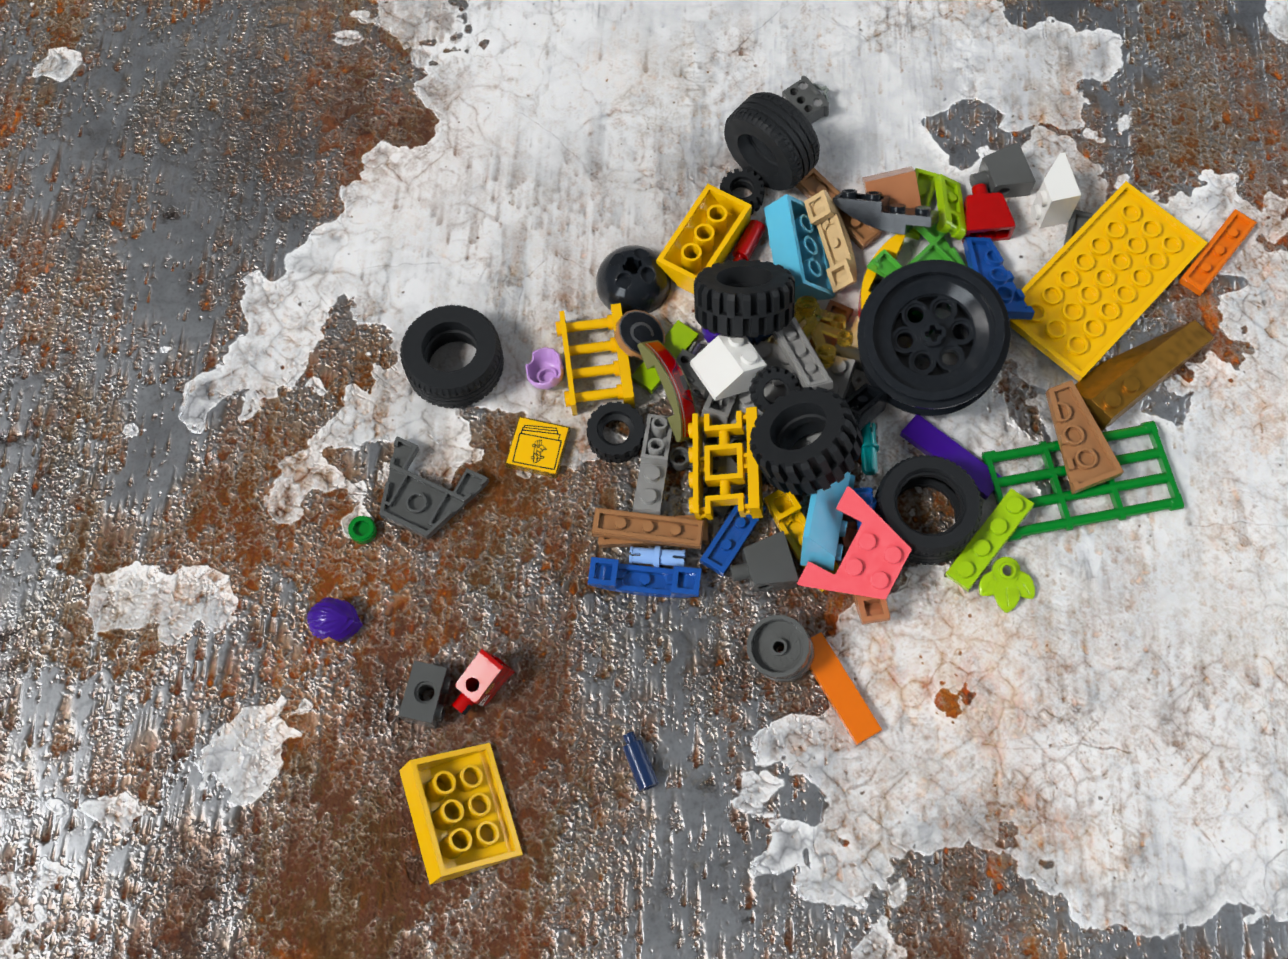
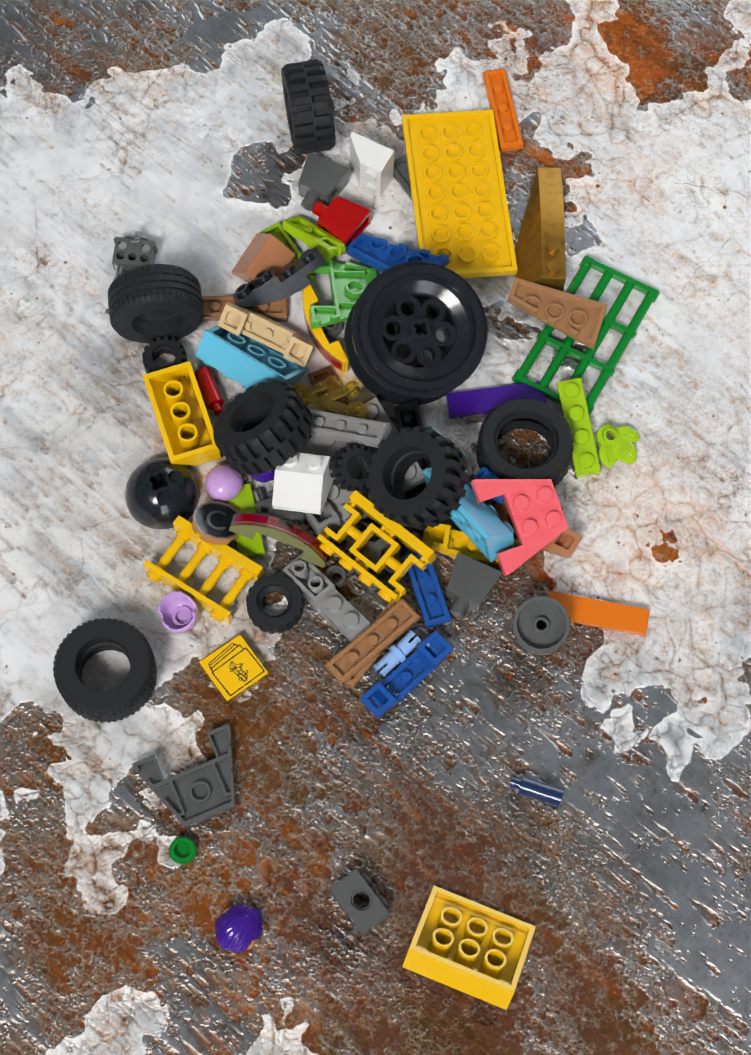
camera: 55 degrees left, 0 degrees up
torso [452,649,515,715] -> none
none -> lavender hair [205,464,243,501]
none -> black tyre [281,59,336,155]

